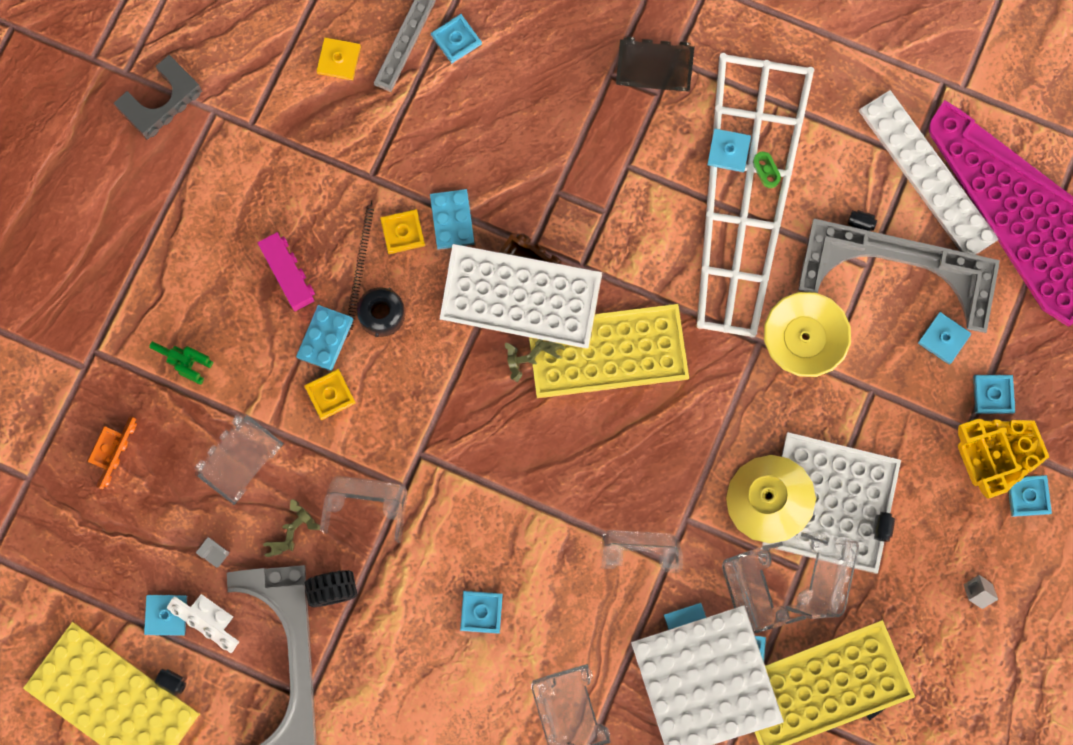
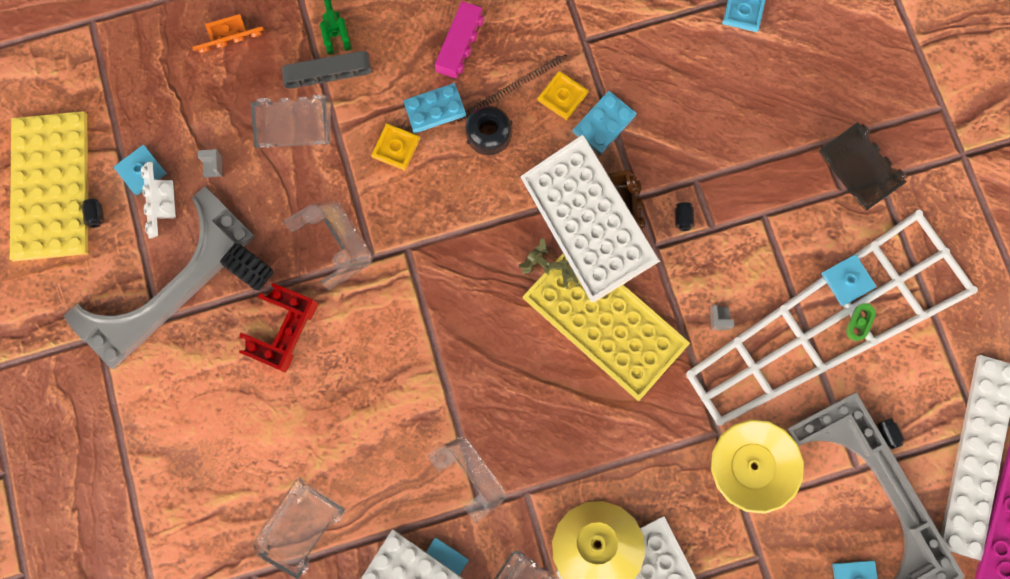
camera: 55 degrees right, 0 degrees up
olive piece [263,499,321,557] -> none
medium azure plate [460,591,503,634] -> none
none -> red wedge [239,283,319,373]
none -> dark grey beam [281,51,372,88]
none -> black brick [675,202,695,231]
none -> light grey panel [709,304,734,330]

